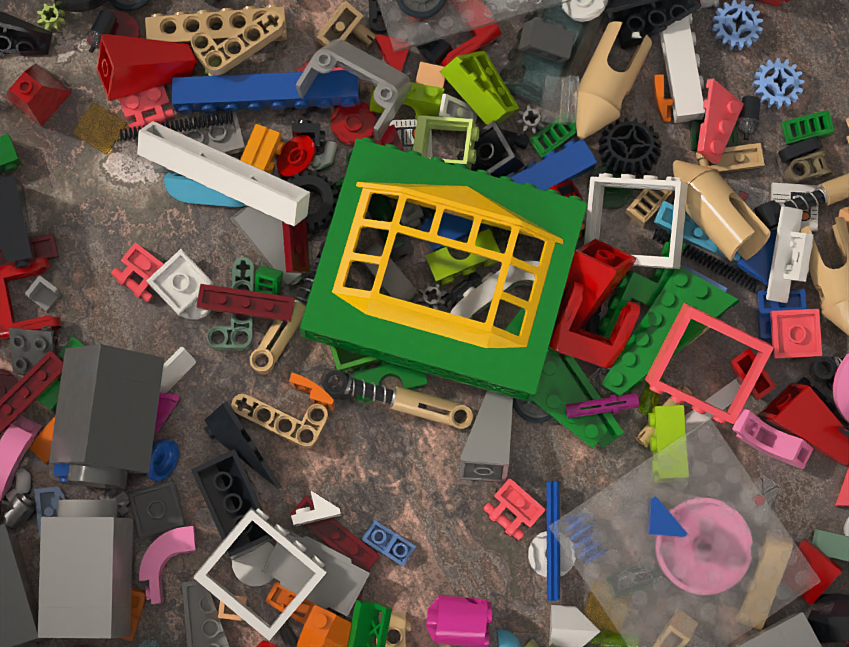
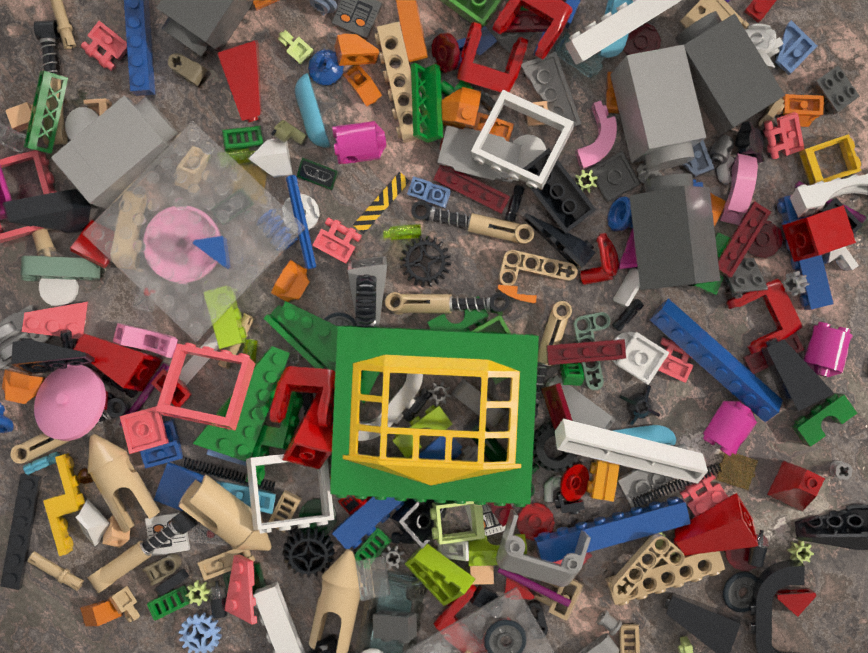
camera: 170 degrees right, 10 degrees up
light grey panel [25,275,62,312] -> none
white slope [291,491,342,527] -> none
magenta pin [565,393,639,419] -> none
orange slope [652,74,673,123] -> none
white bracket [766,206,814,303] -> none
none -> magenta bar [119,362,170,427]
none -> yellowish green gear [185,580,211,606]
none -> orange slope [271,260,310,302]
none -> slope [296,157,339,190]
none -> sticker [353,172,410,234]
none -> black gear [355,274,377,328]
none -> clear neon green cylinder [383,224,422,240]
none -> black gear [399,236,451,287]
none -> piece [411,201,534,245]
none -> magenta bar [497,567,571,607]
none -> black axle [505,185,525,222]
none -> yellowish green gear [575,170,598,193]
none -> red piece [580,233,619,285]
none -> black axle [612,299,644,331]
none -> black piece [618,385,660,426]
none -> blue brick [650,298,783,422]
none -> dark pink cylinder [702,401,757,456]

